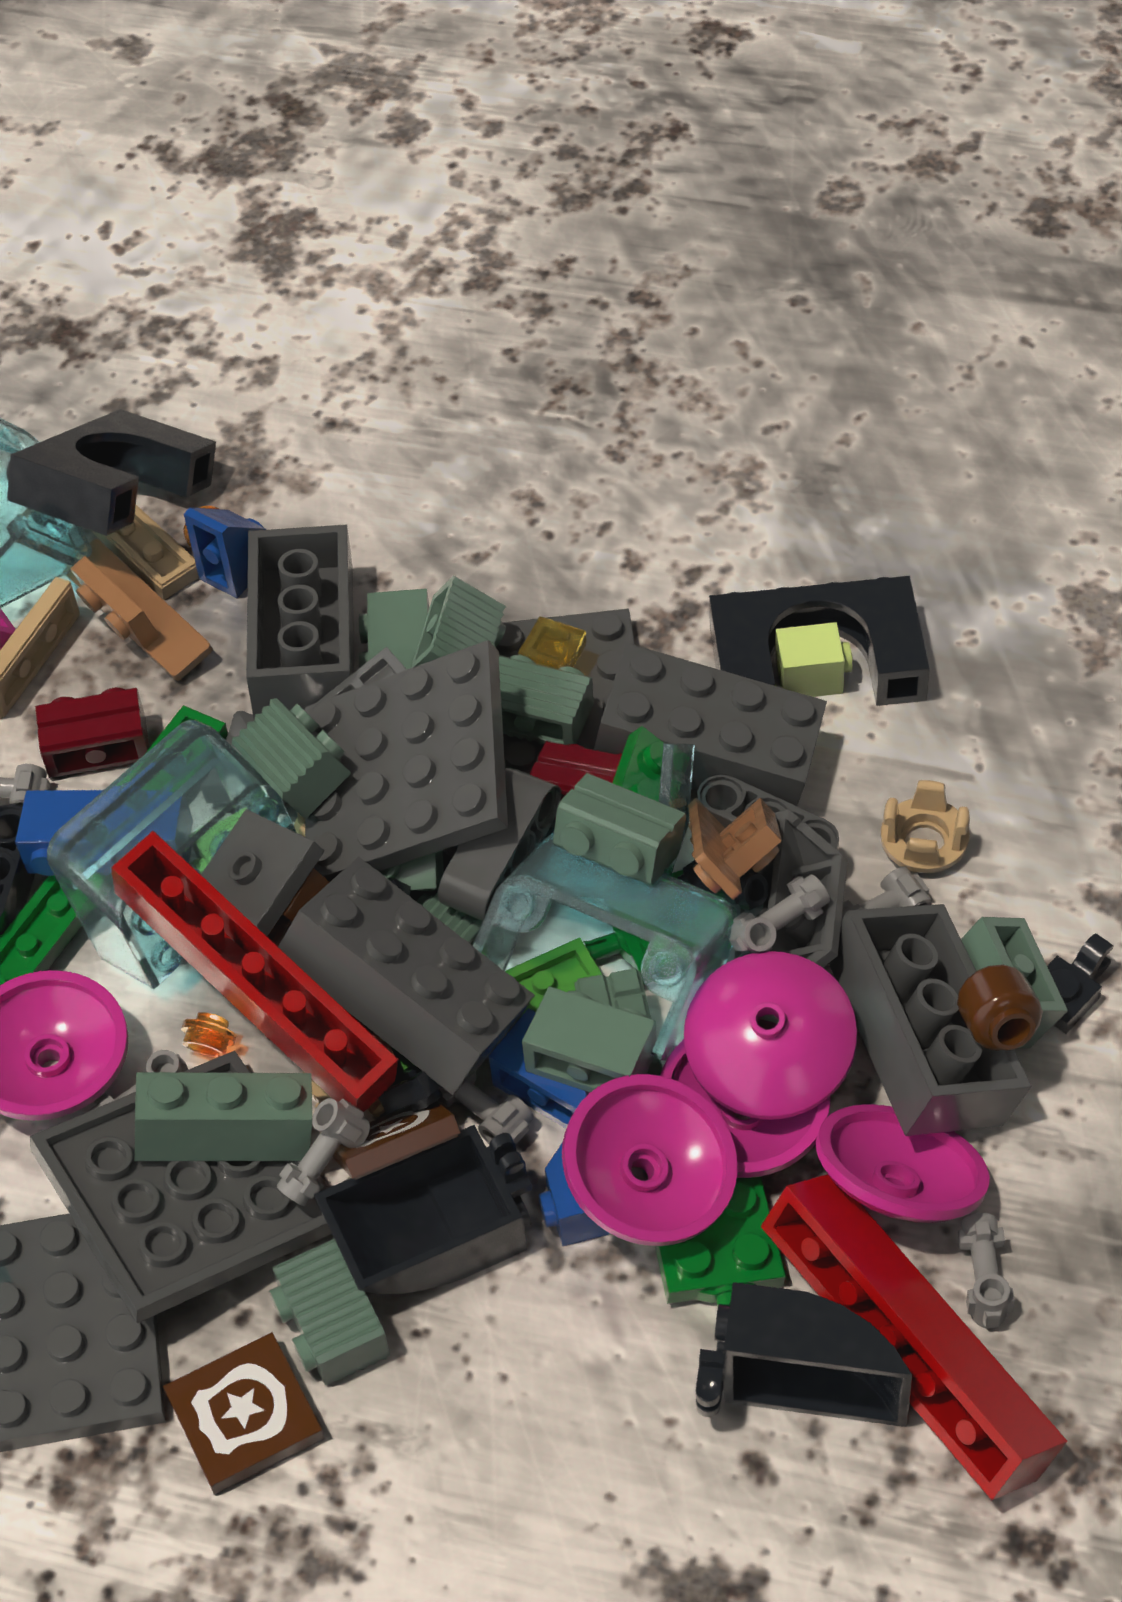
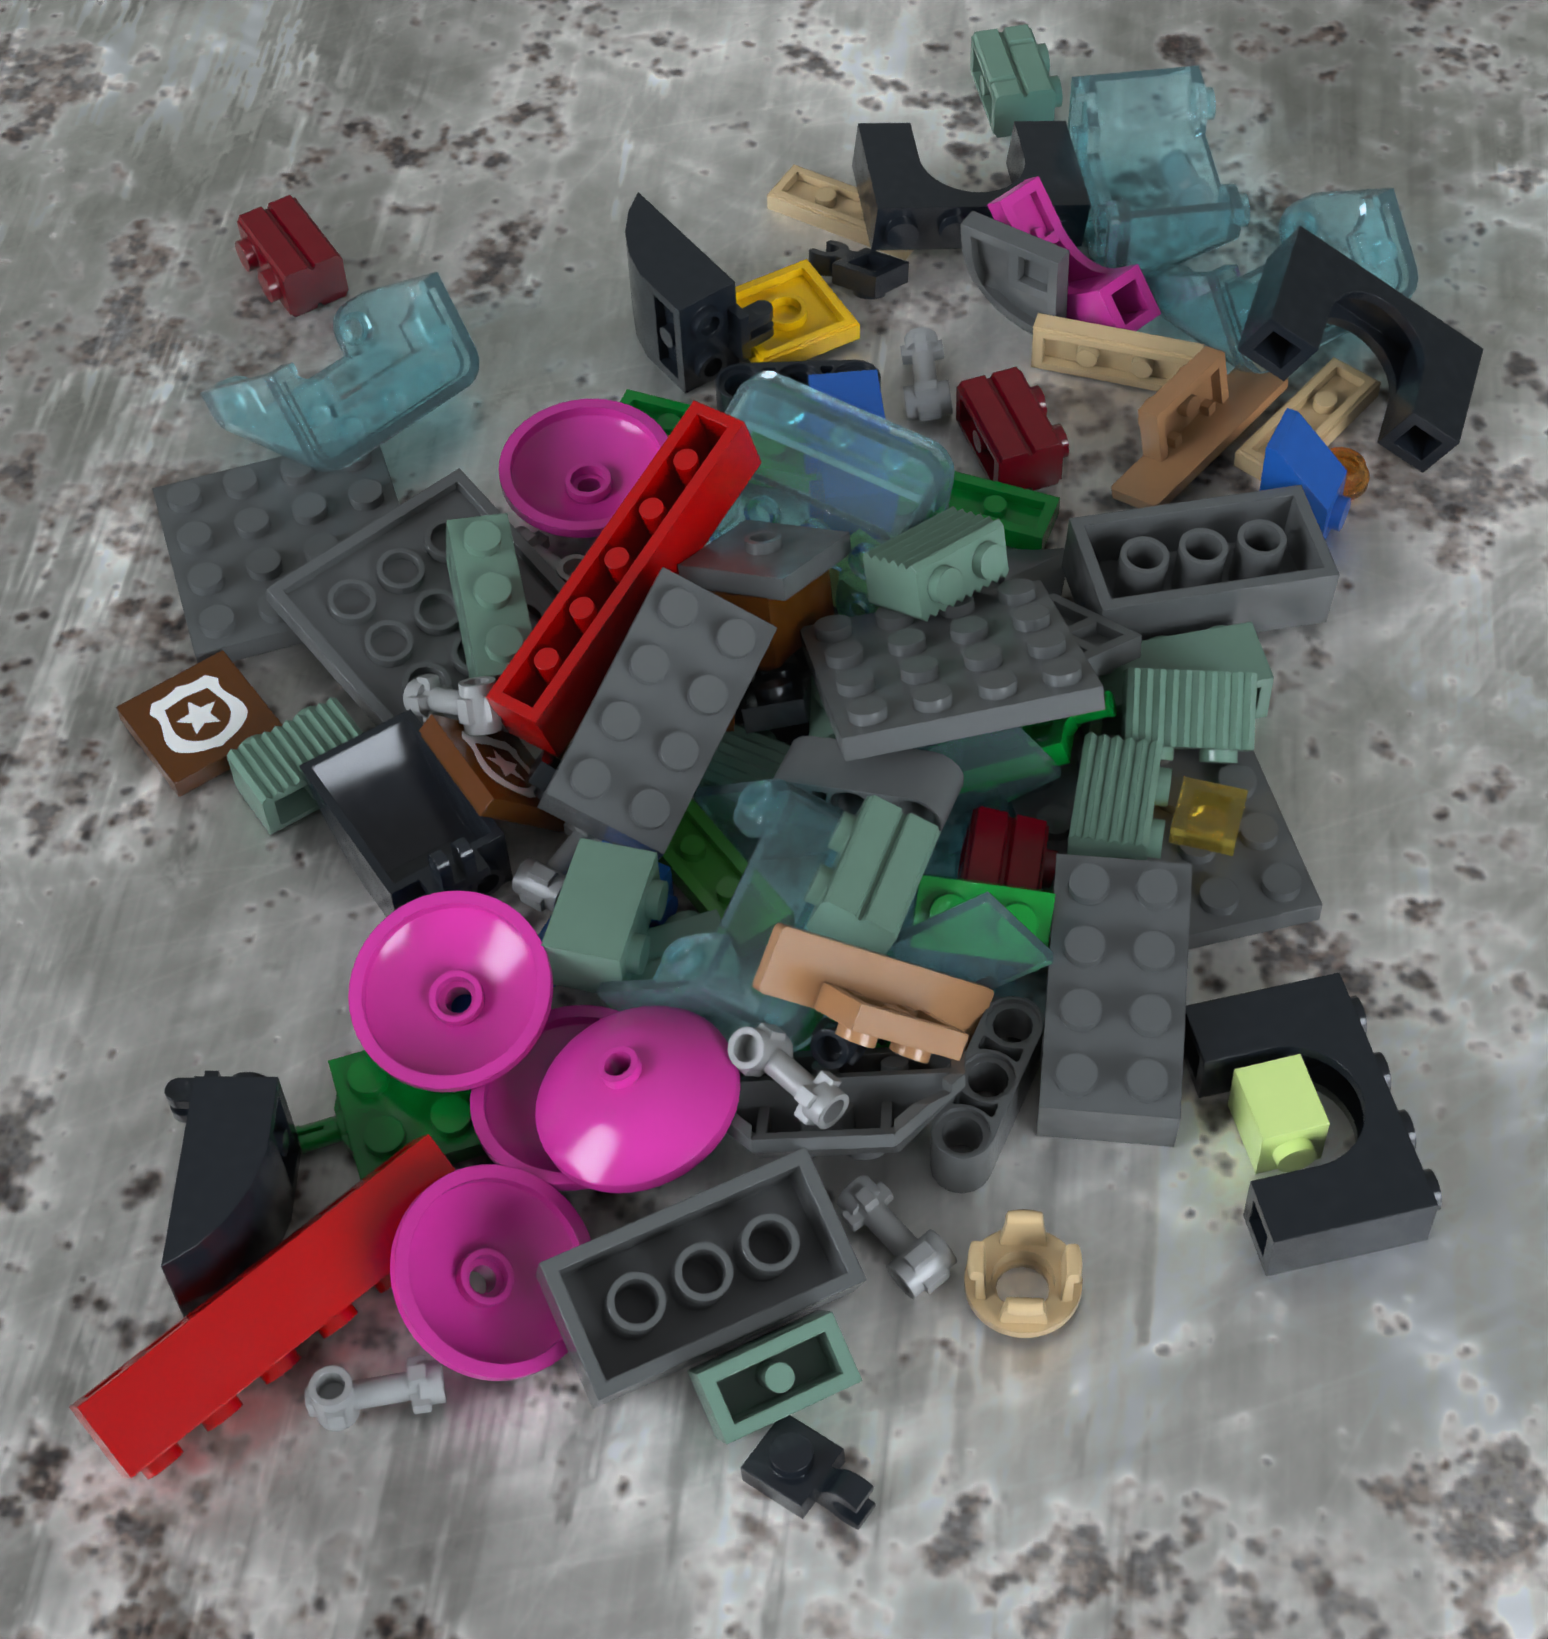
camera: 80 degrees right, 0 degrees up
reddish brown head [957,964,1043,1051] -> none

